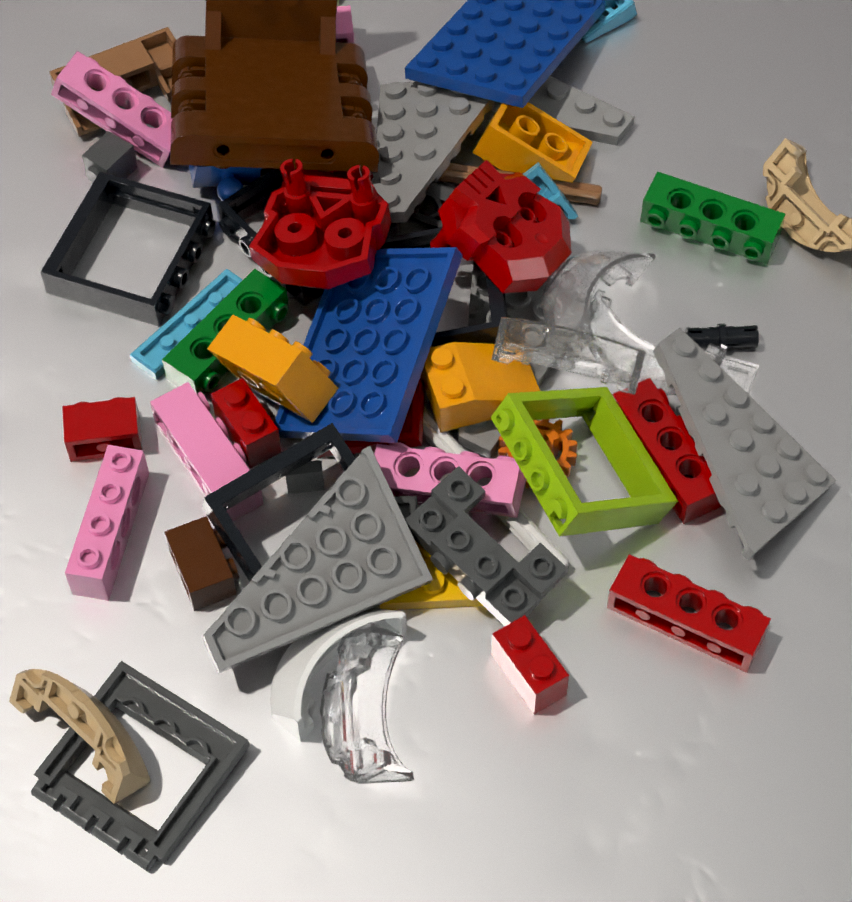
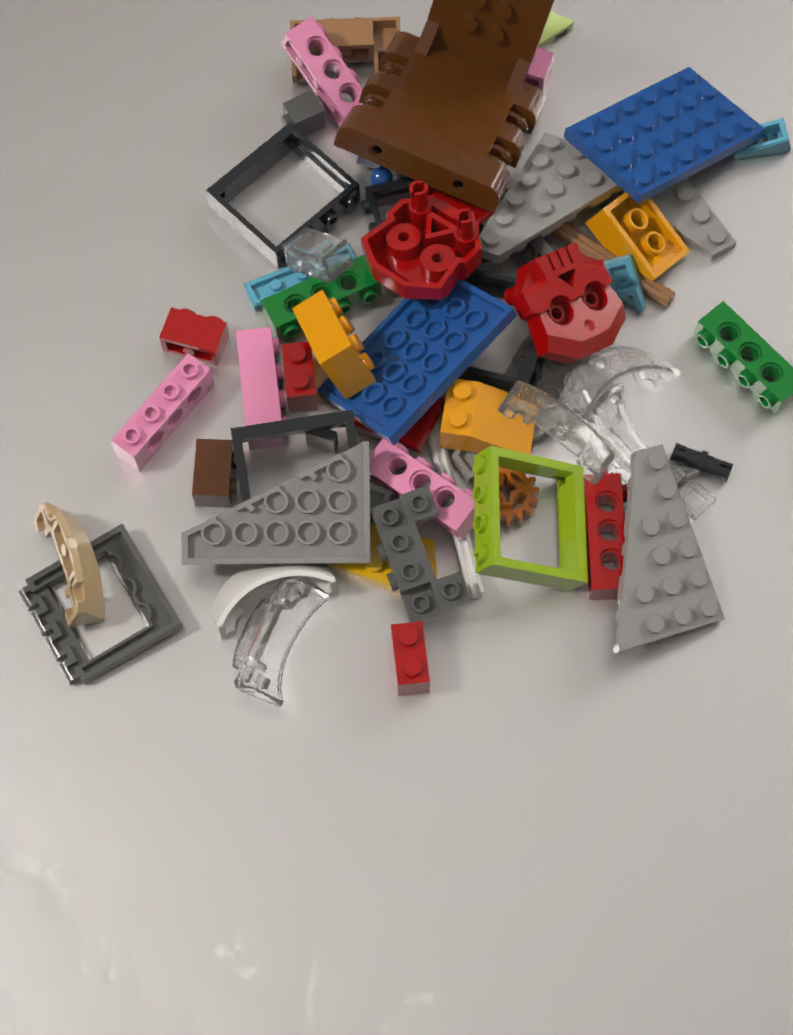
camera: 25 degrees right, 10 degrees up
red brick [606,554,771,673] -> none
none -> clear brick [282,227,354,283]

